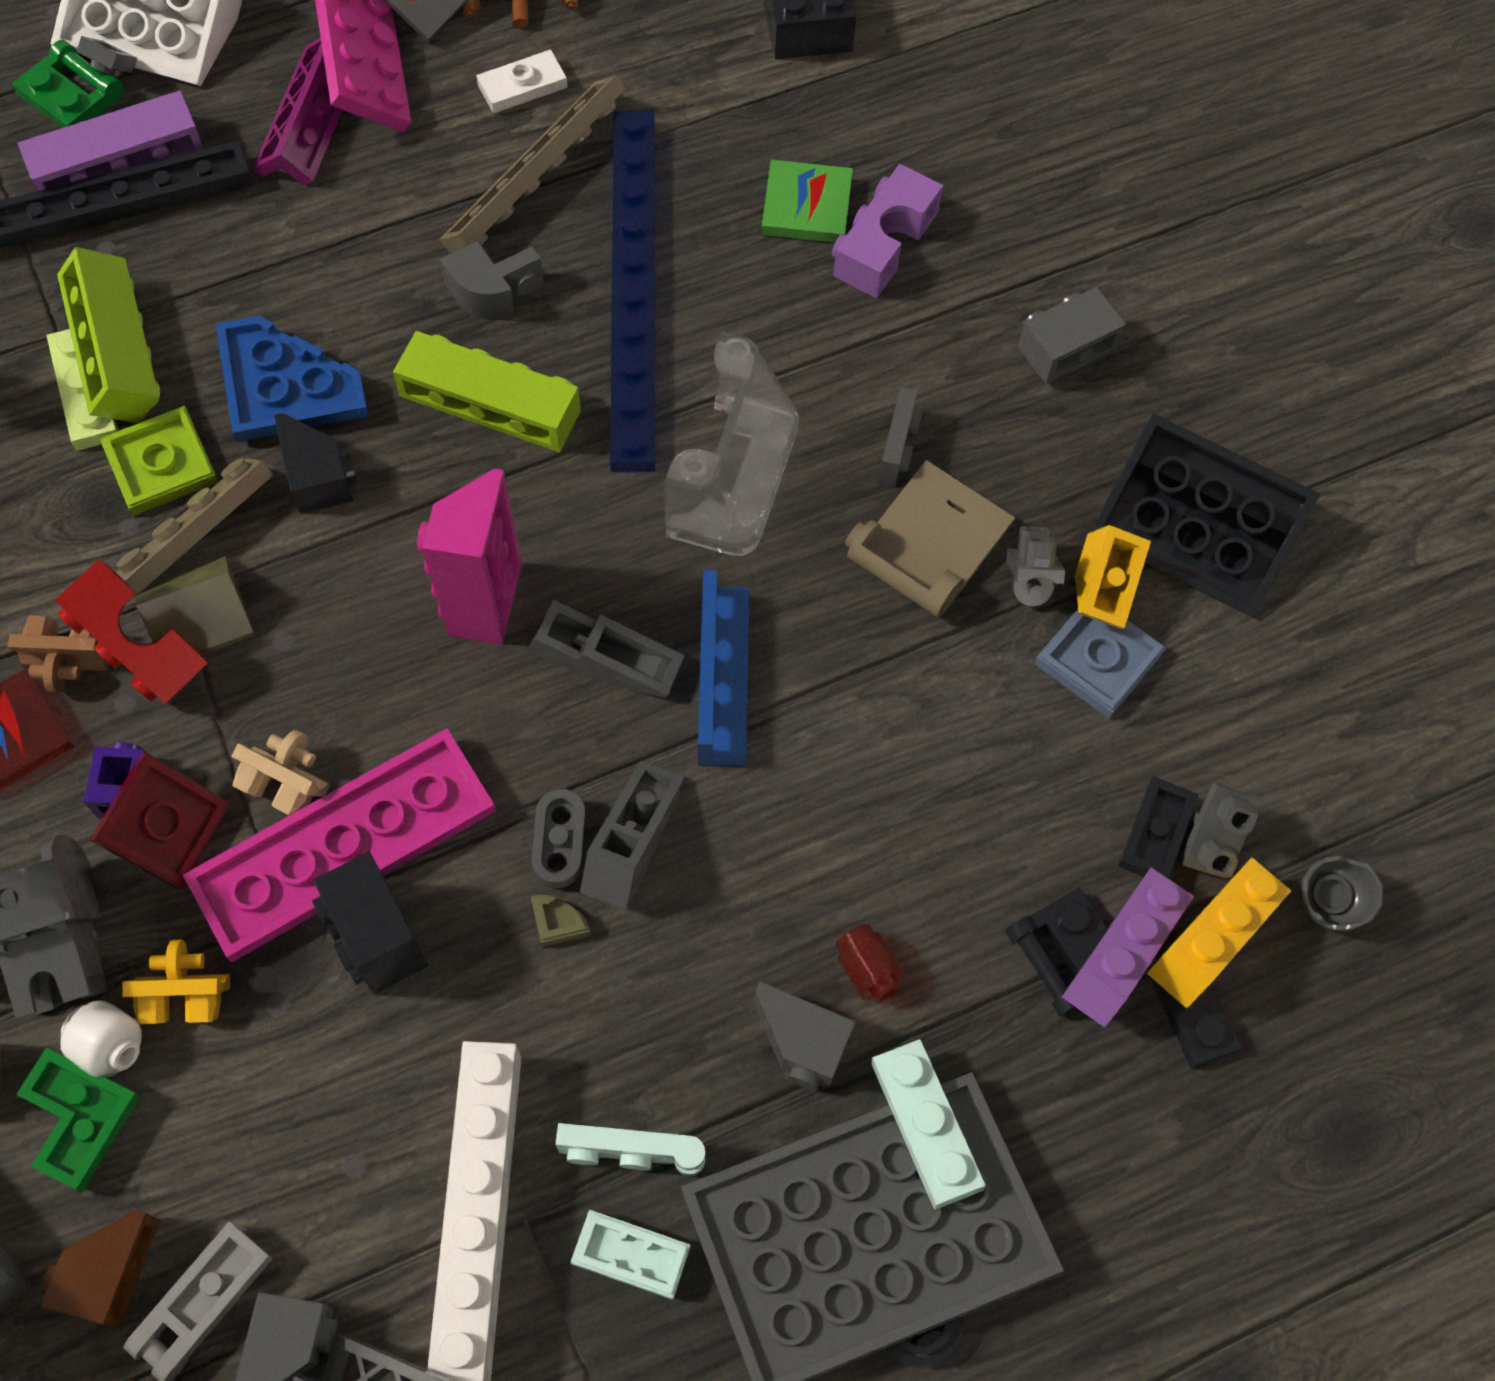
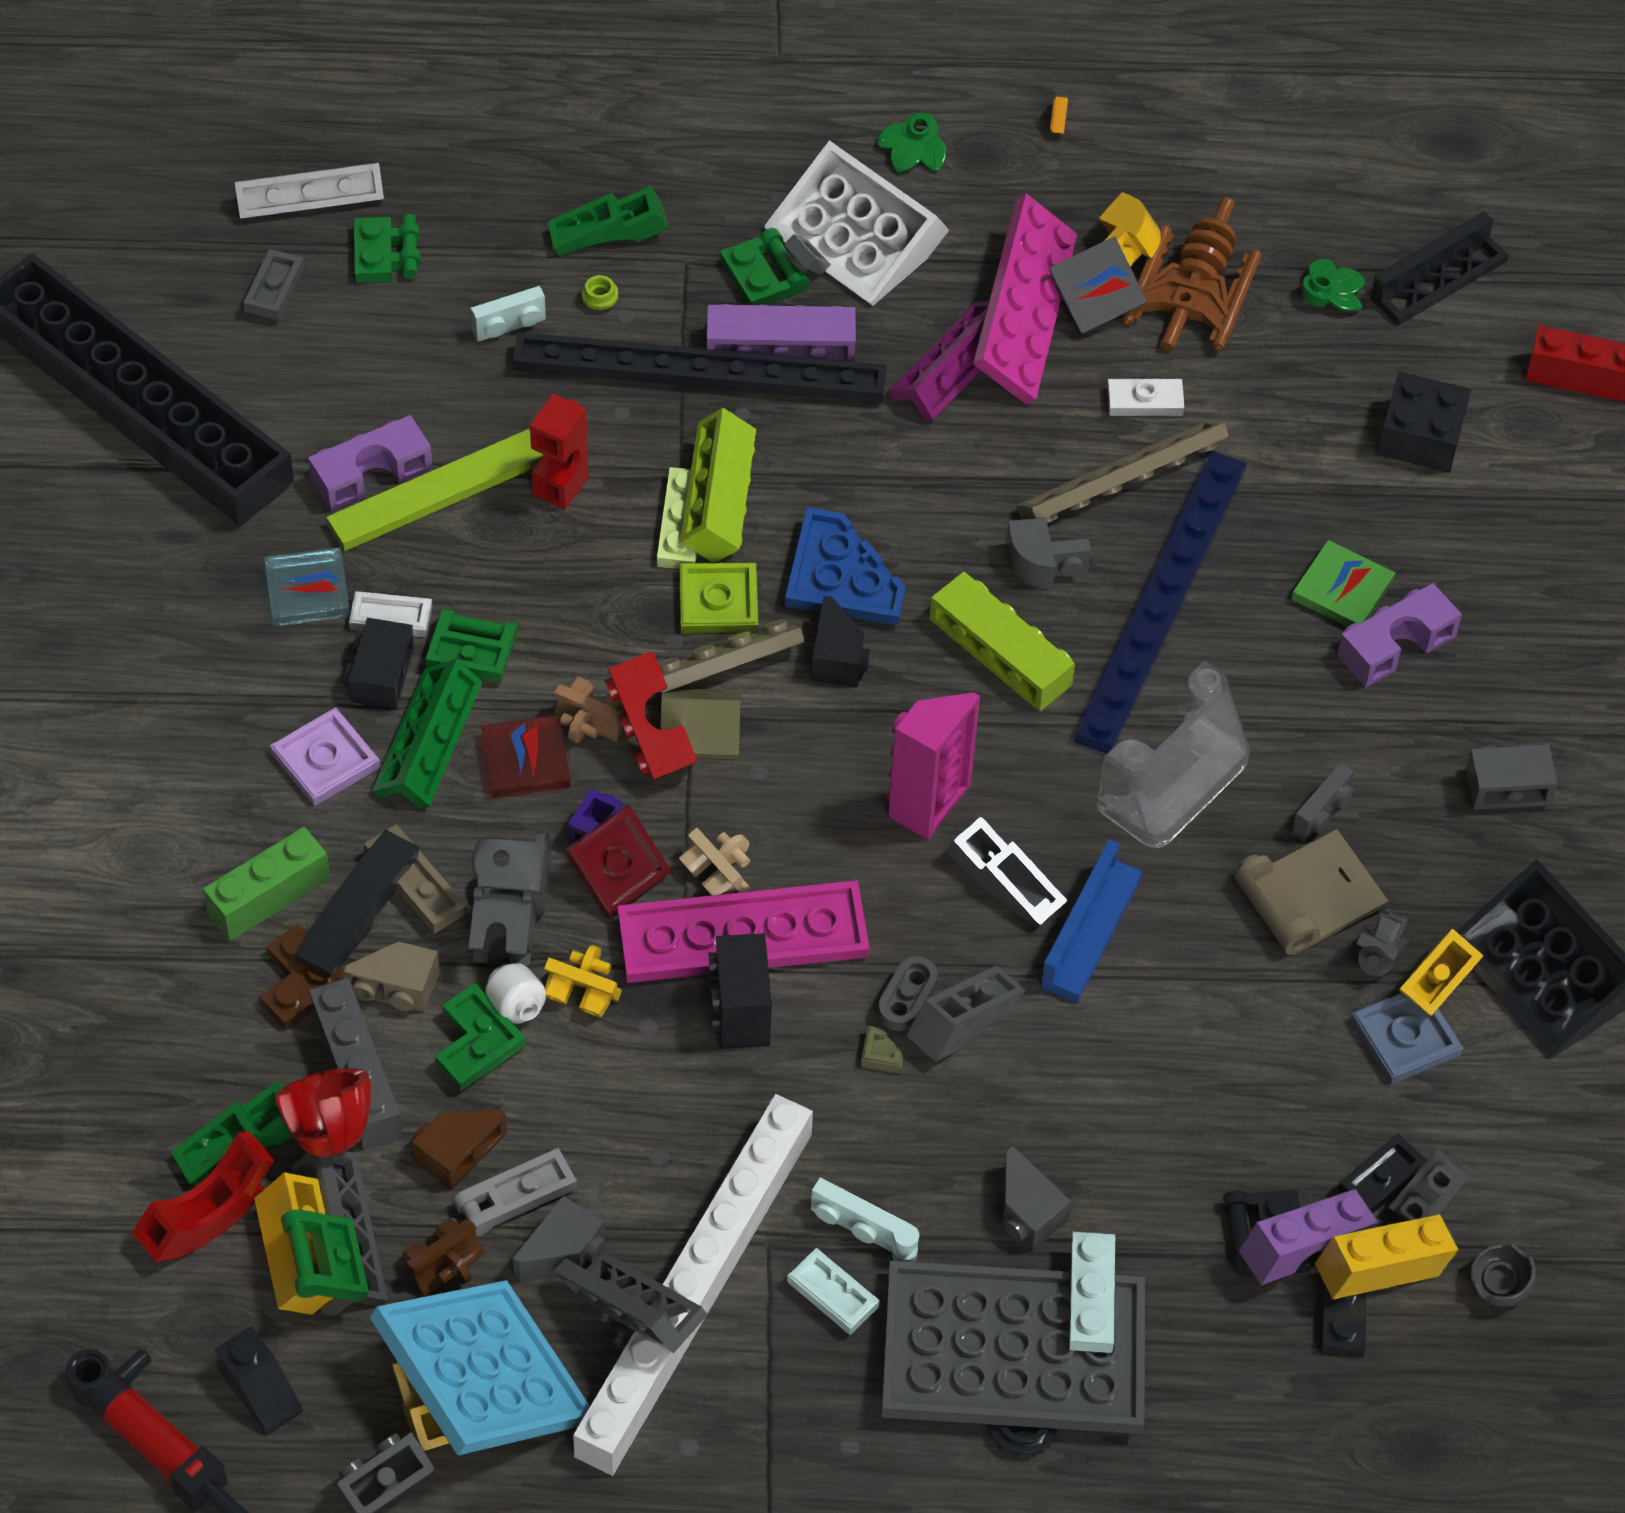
camera: 25 degrees right, 10 degrees down
clear red brick [836,924,905,1003] -> none

